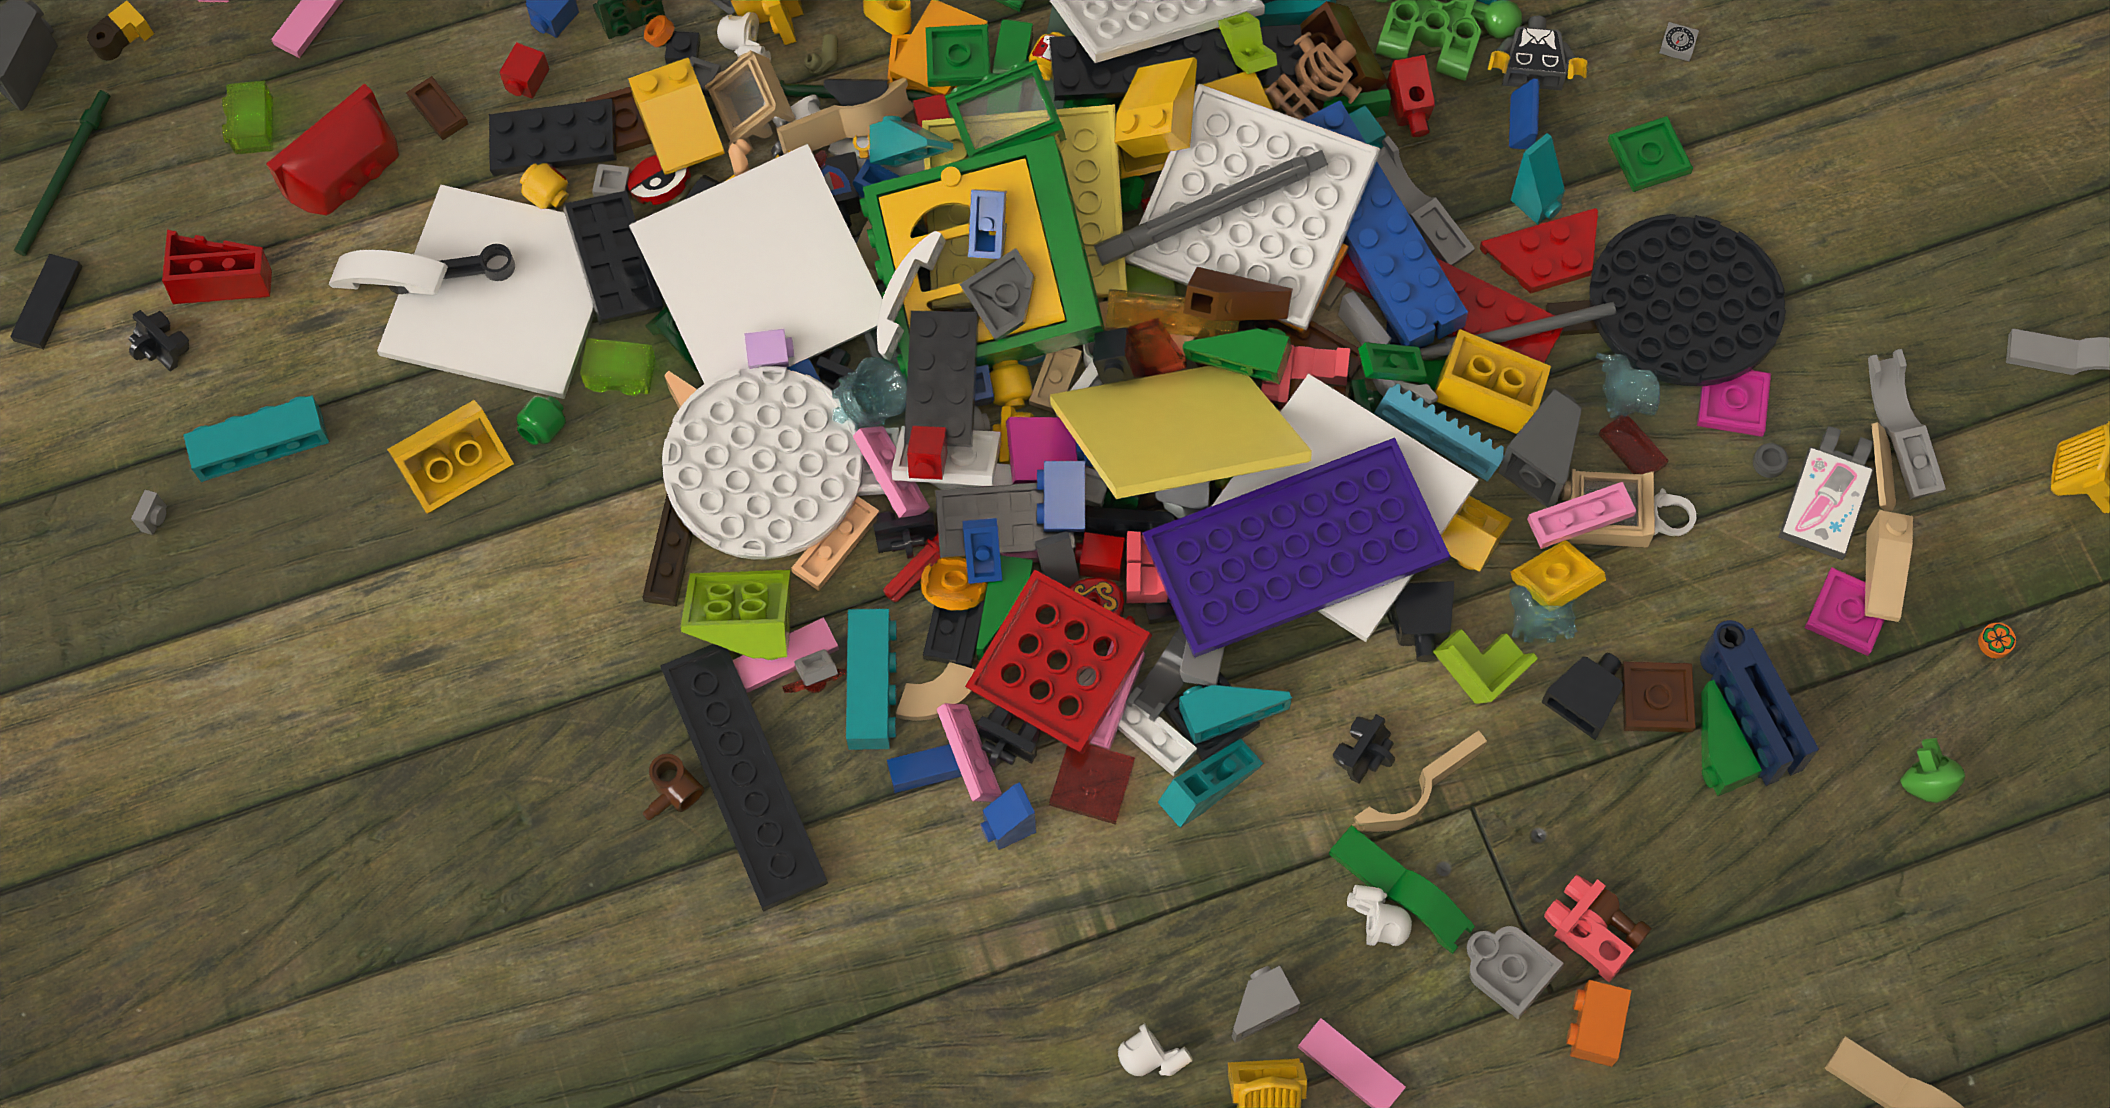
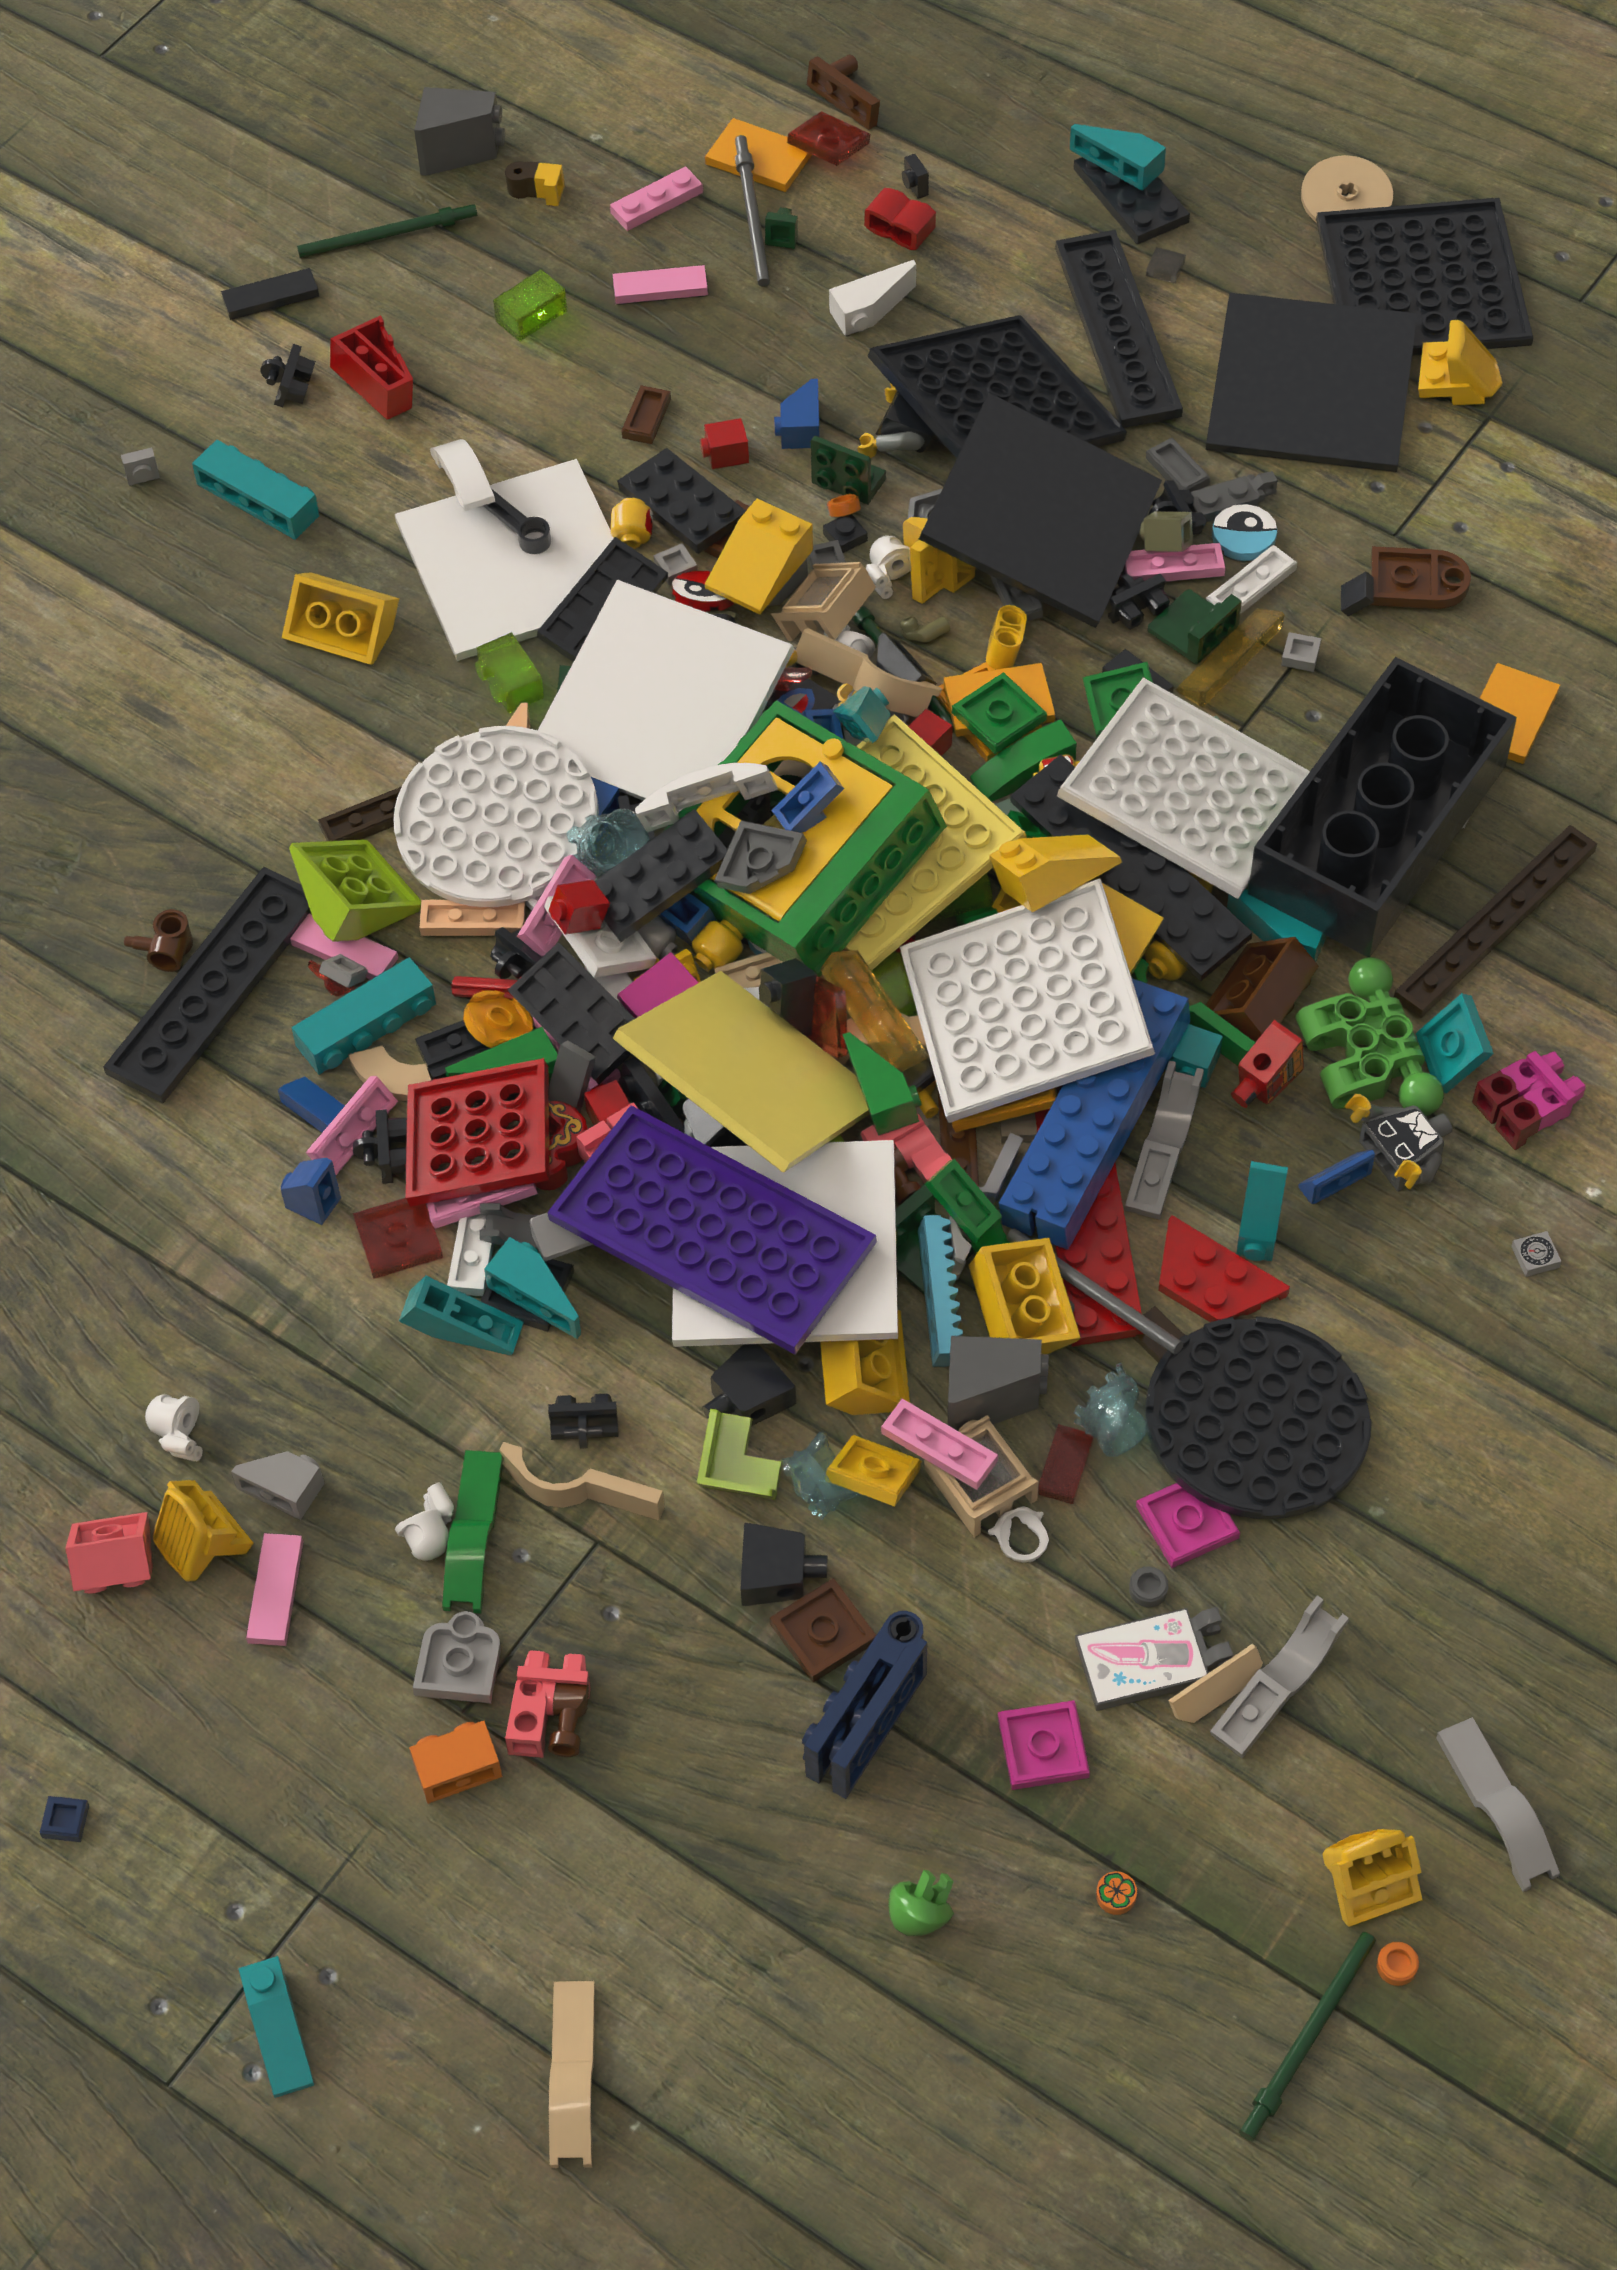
camera: 55 degrees right, 10 degrees down
red windscreen [266,83,399,216] -> none
green head [516,396,566,445] -> none
light nougat arm [728,139,751,176] -> none
lavender brick [744,329,794,369] -> none
window [945,60,1067,158] -> none
blue slope [963,518,1002,584] -> none
brick [1037,461,1085,532] -> none
dark grey piece [1094,150,1328,266] -> none
reddish brown slope [1183,267,1293,321] -> none
lime slope [1218,12,1277,74] -> none
medium nougat piece [1265,32,1362,120] -> none
green tile [1608,116,1693,192] -> none
green slope [1701,680,1762,796] -> none
tan slope [1865,510,1913,622] -> none

